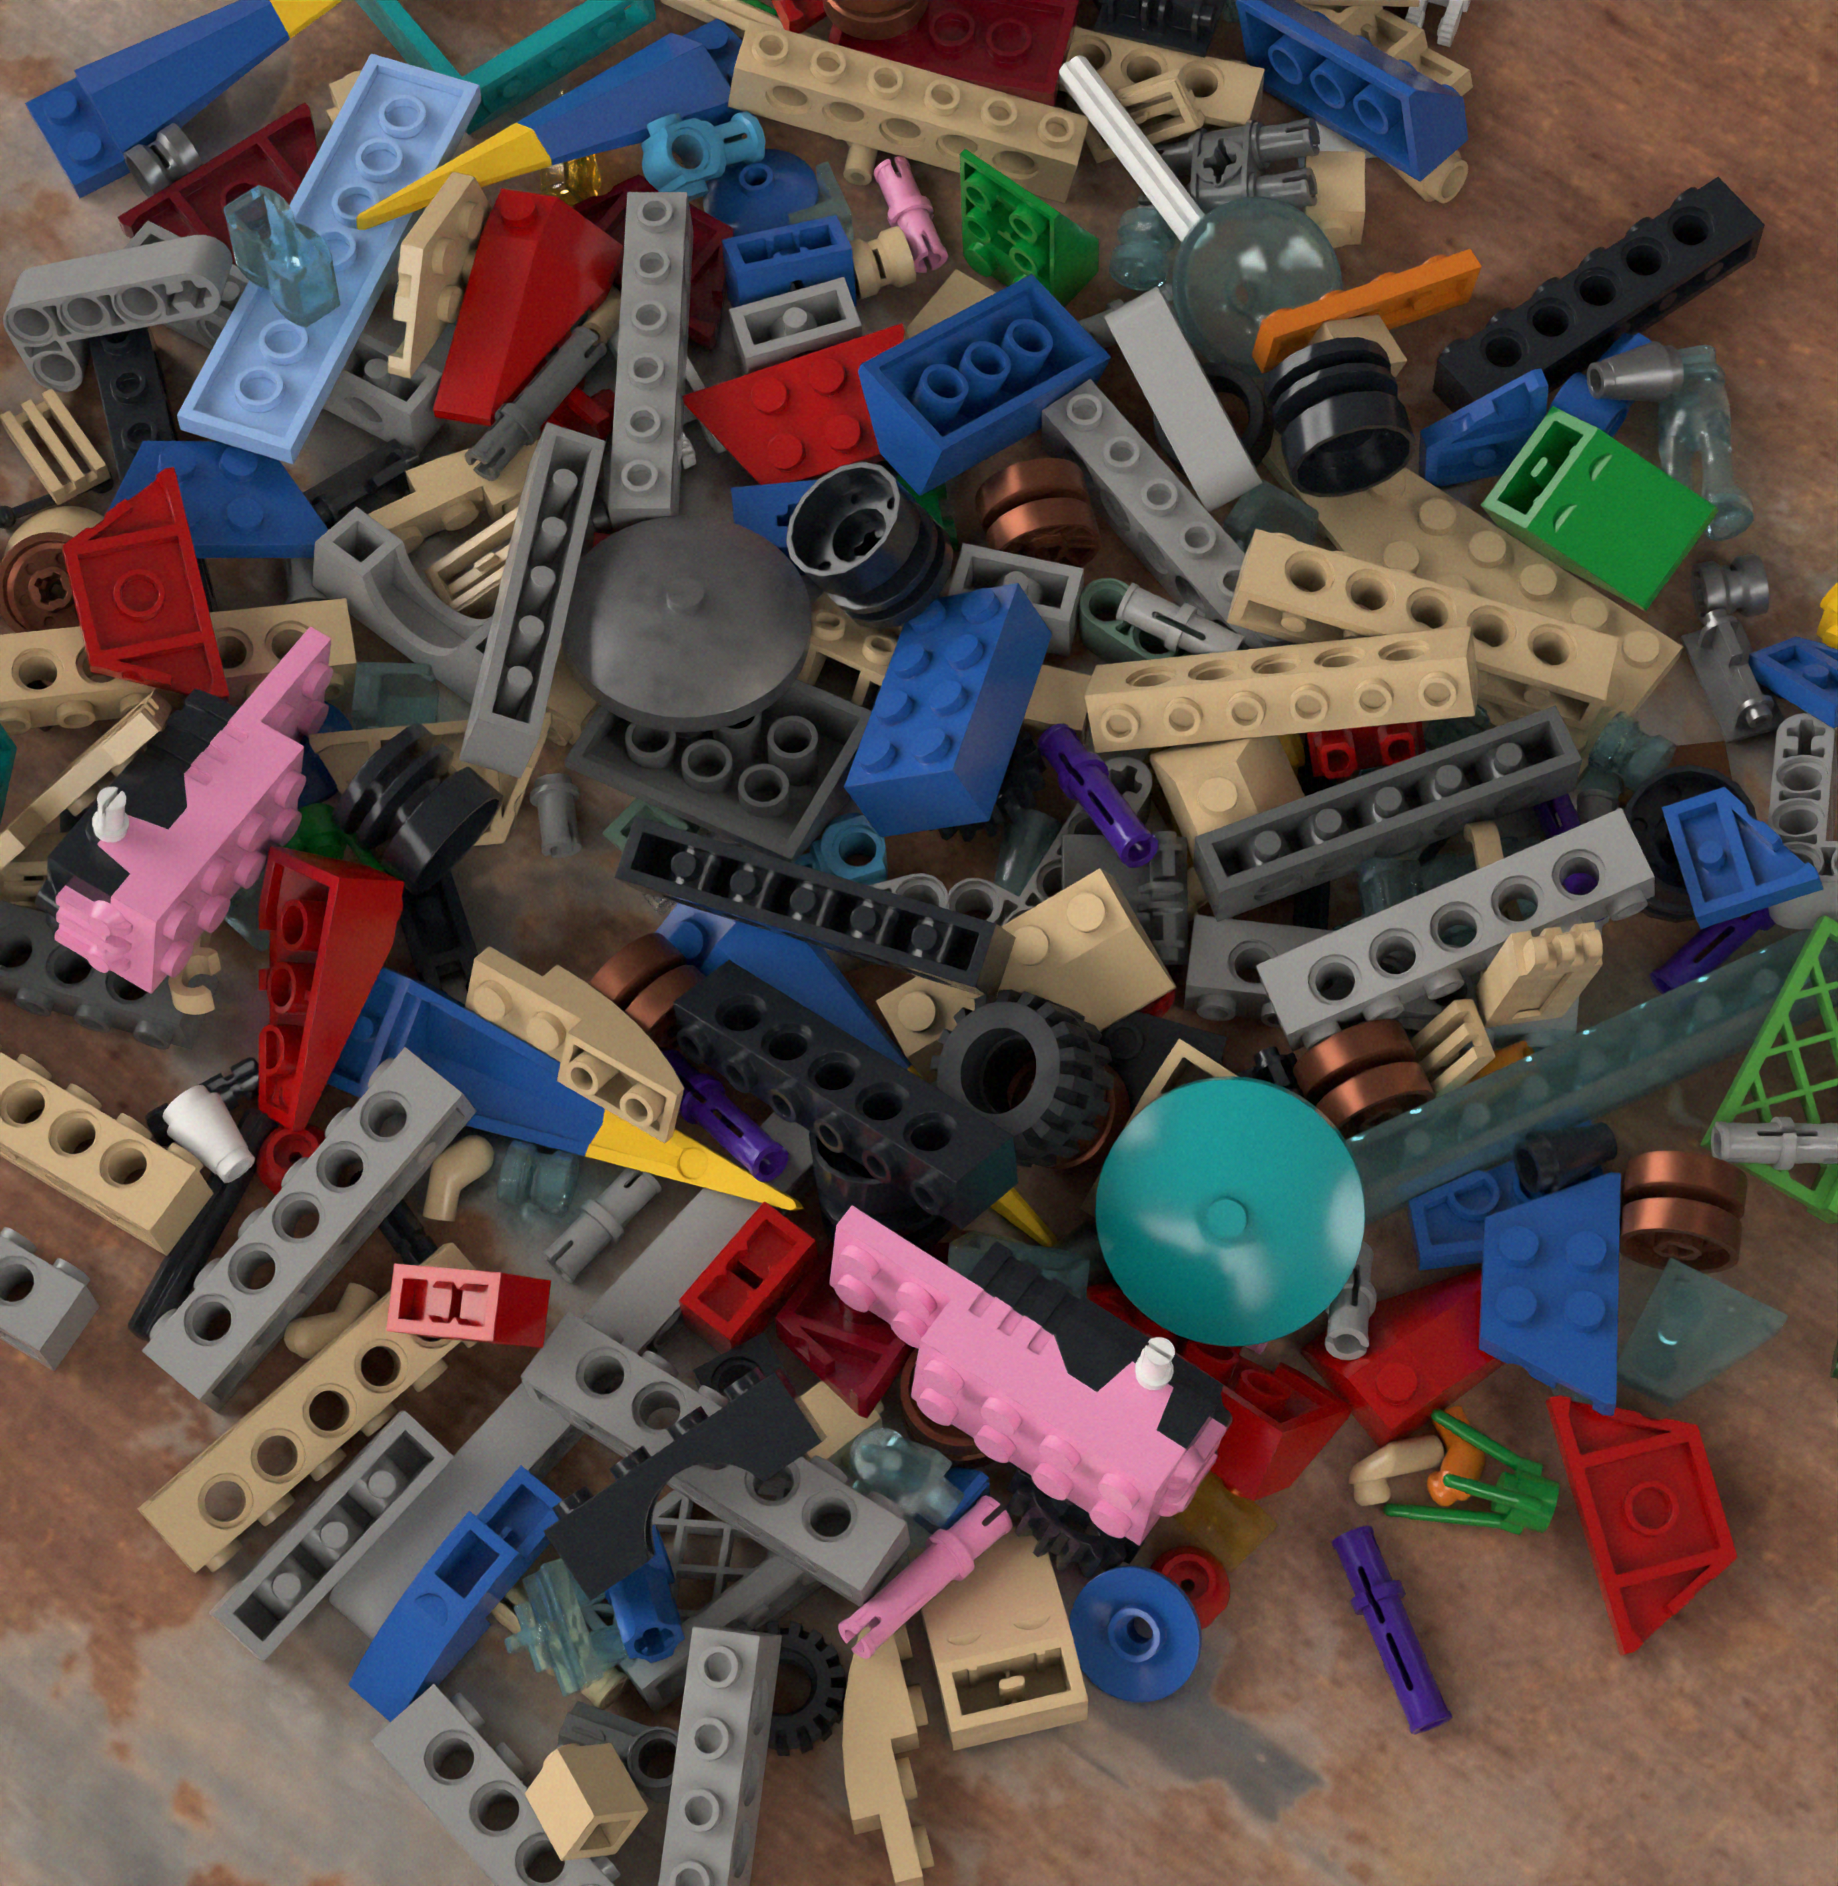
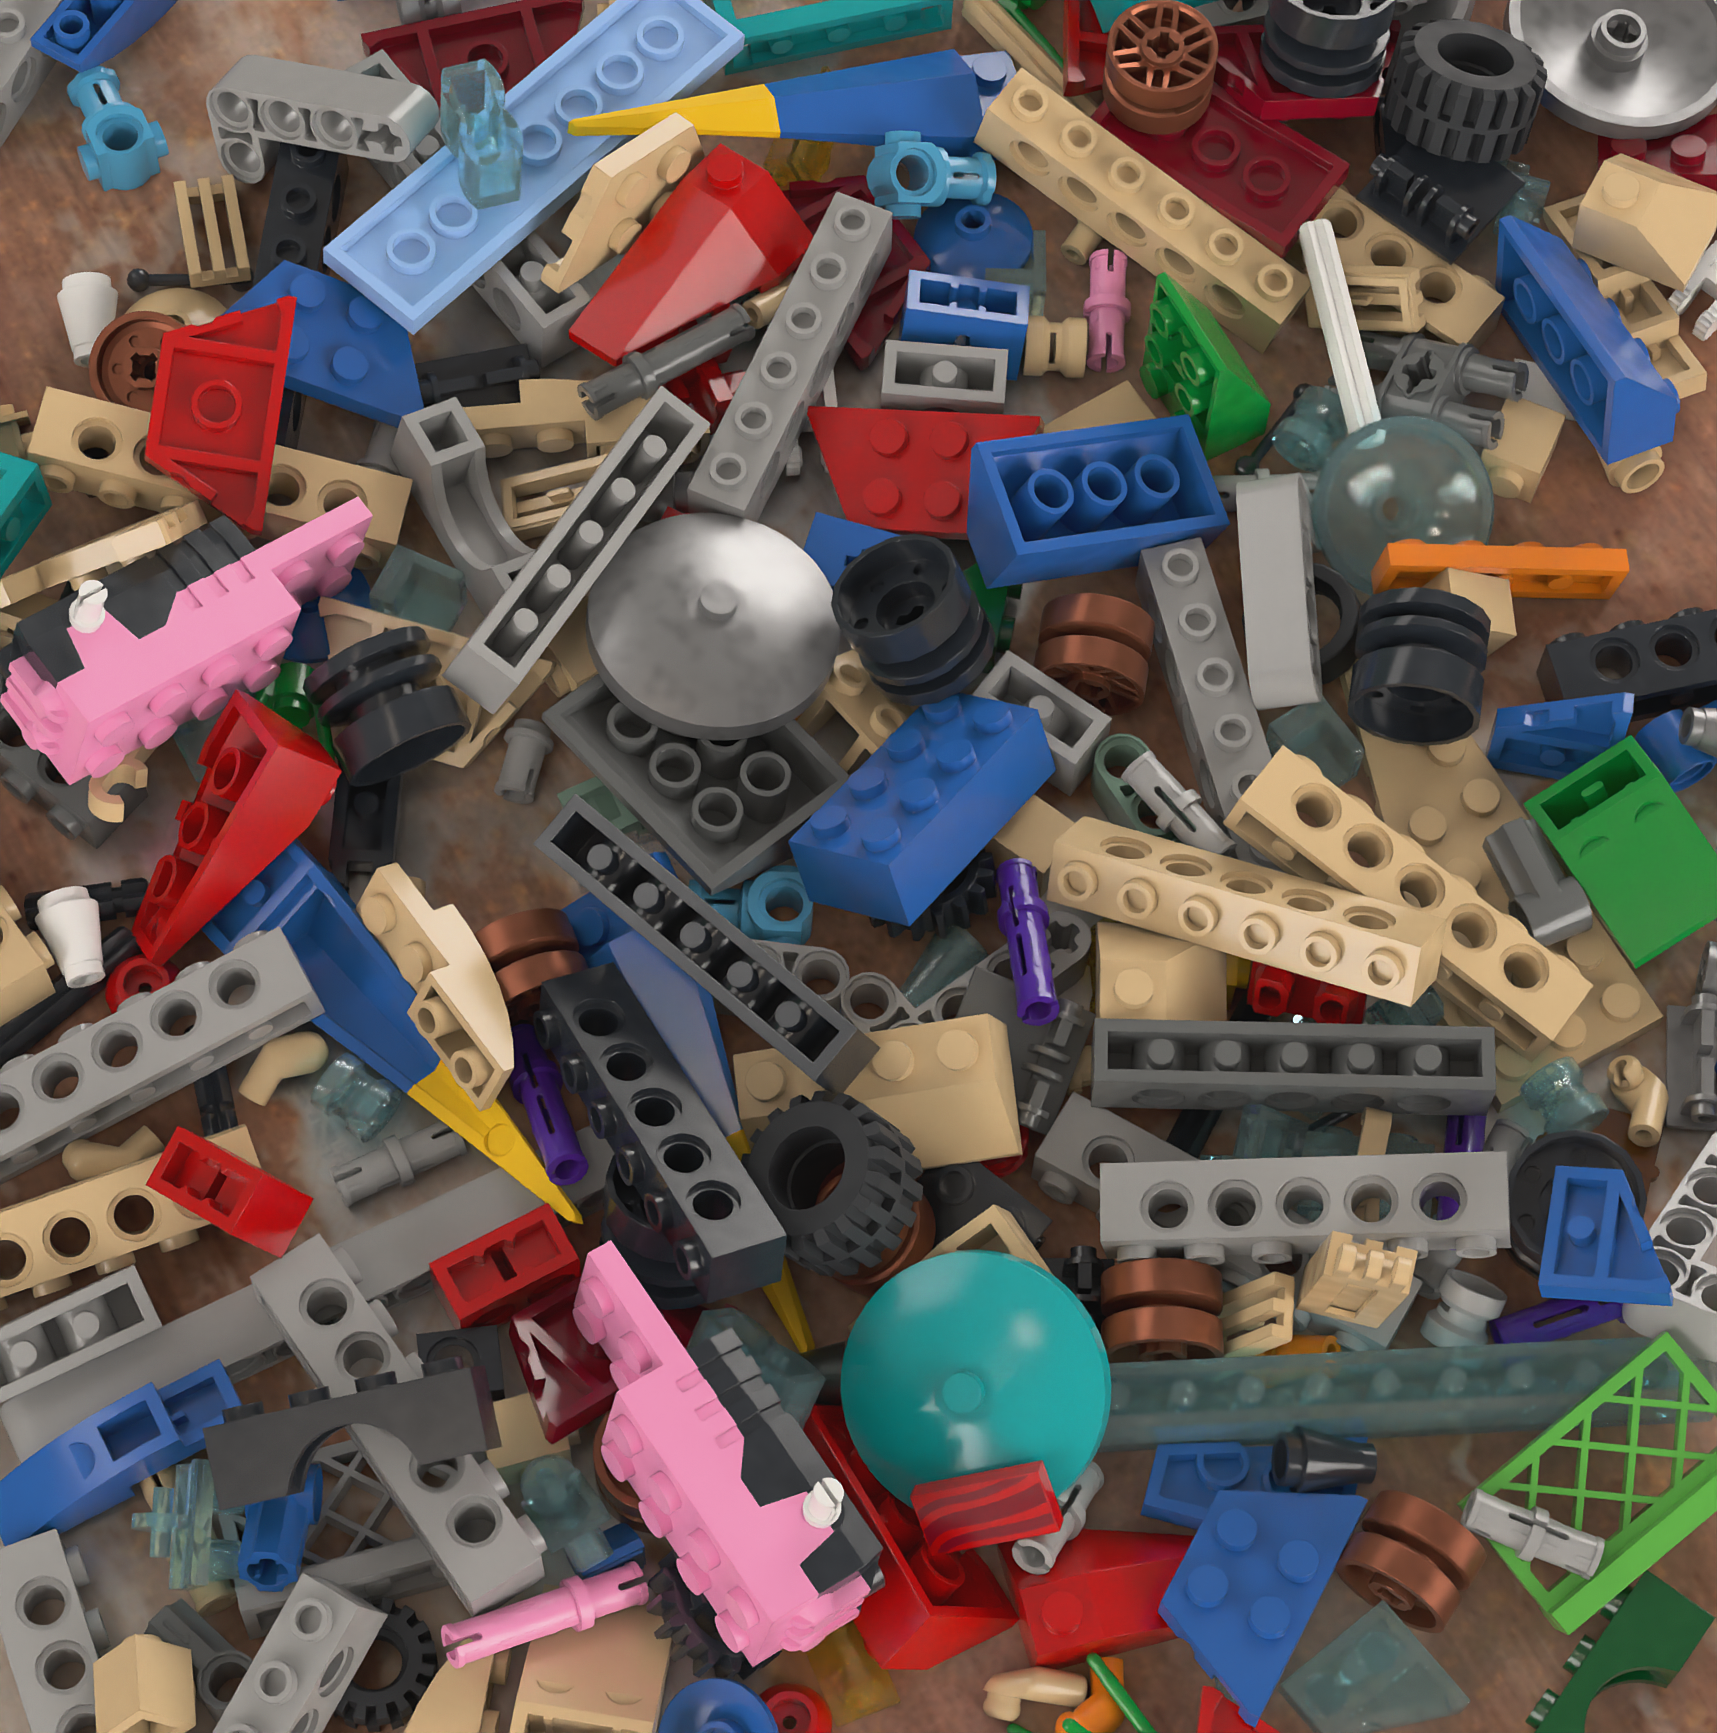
camera: 15 degrees right, 0 degrees up
none -> tile [910,1460,1064,1556]
none -> black hinge [1234,383,1317,475]
none -> light grey wheel [1420,1269,1507,1360]
none -> dark grey piece [1482,817,1593,947]
none -> tan arm [1607,1055,1669,1147]

